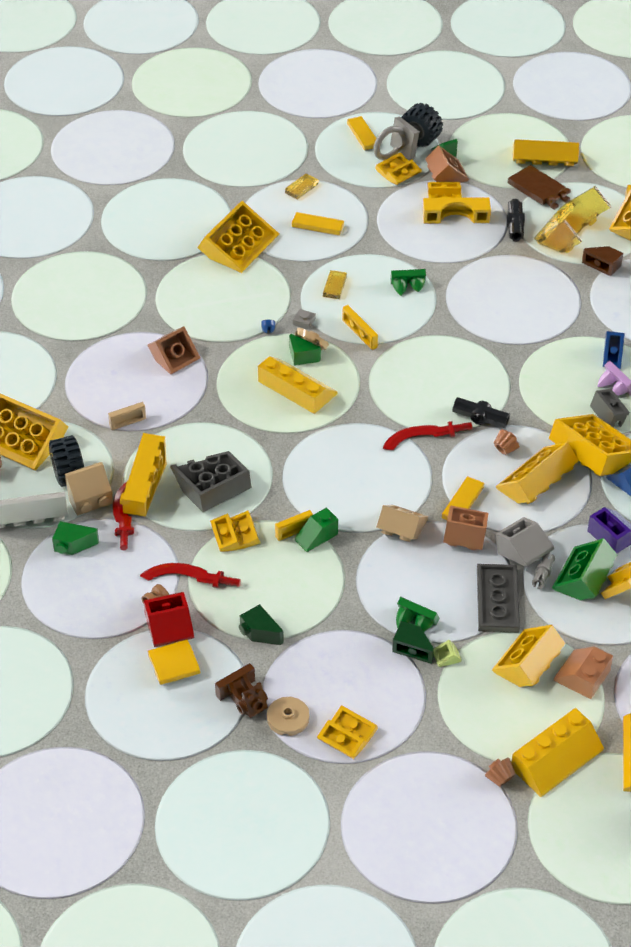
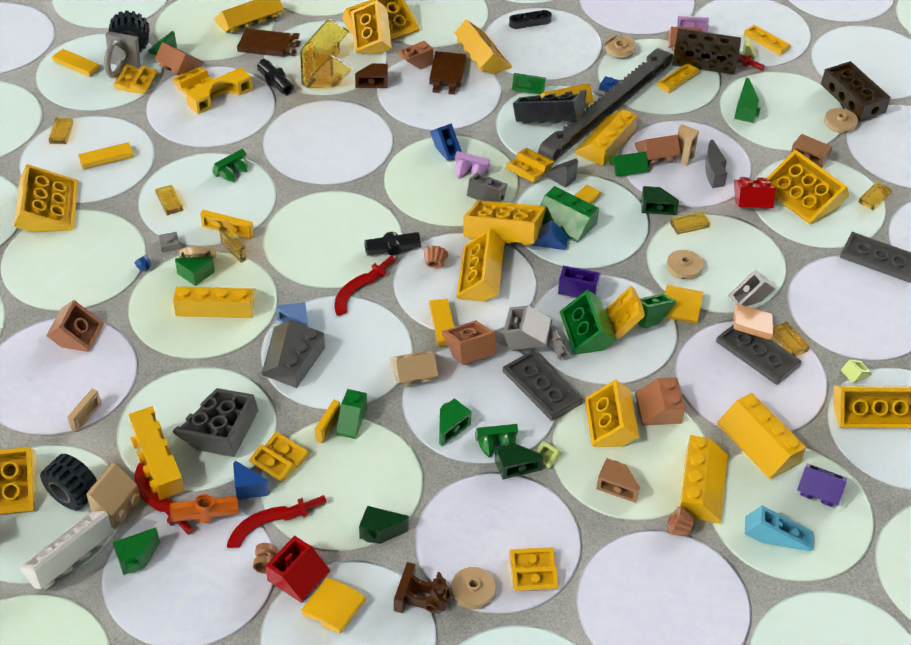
camera: 40 degrees left, 0 degrees up
none -> orange piece [170,494,239,523]
none -> clear yellow tile [219,227,246,263]
none -> blue slope [233,461,270,500]
none -> dark grey wedge [262,320,325,388]
none -> medium blue slope [276,302,309,327]
none -> green slope [439,398,472,446]
none -> medium nougat slope [596,458,640,503]
none -> medium azure slope [745,505,813,551]

